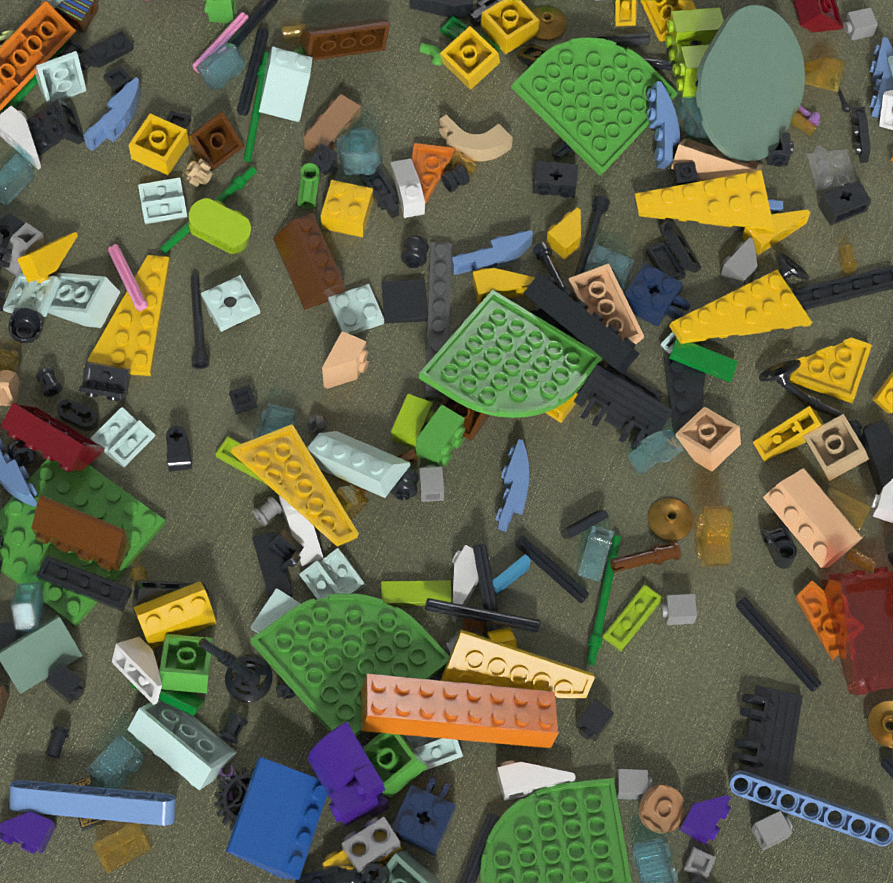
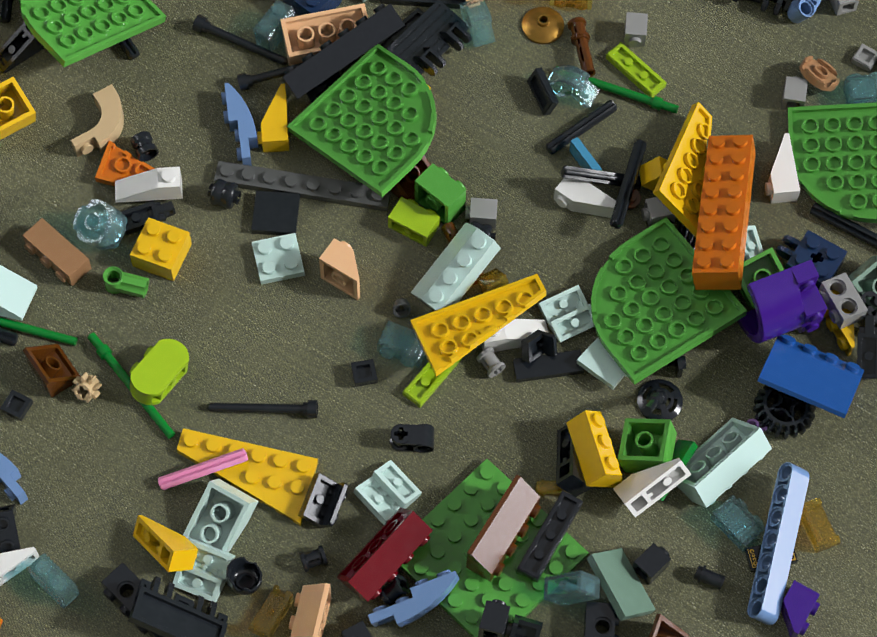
camera: 80 degrees left, 0 degrees up
light grey slope [2,222,46,276] -> none
black beam [57,399,98,431] -> none
yellow brick [129,114,189,175] -> none
light aqua slope [138,178,187,224] -> none
light aqua piece [201,275,260,331] -> none
black bush [218,712,248,744] -> none
reddish brown slope [273,213,345,310] -> none
black bracket [310,143,339,175] -> none
lime tile [381,580,452,606] -> none
clear yellow pin [450,151,478,176] -> none
medium blue slope [496,439,529,532] -> none
black brick [533,160,578,198] -> none
yellow slope [546,207,581,259] -> none
black brick [576,699,614,742] -> none
dark purple slope [680,795,731,845] -> none

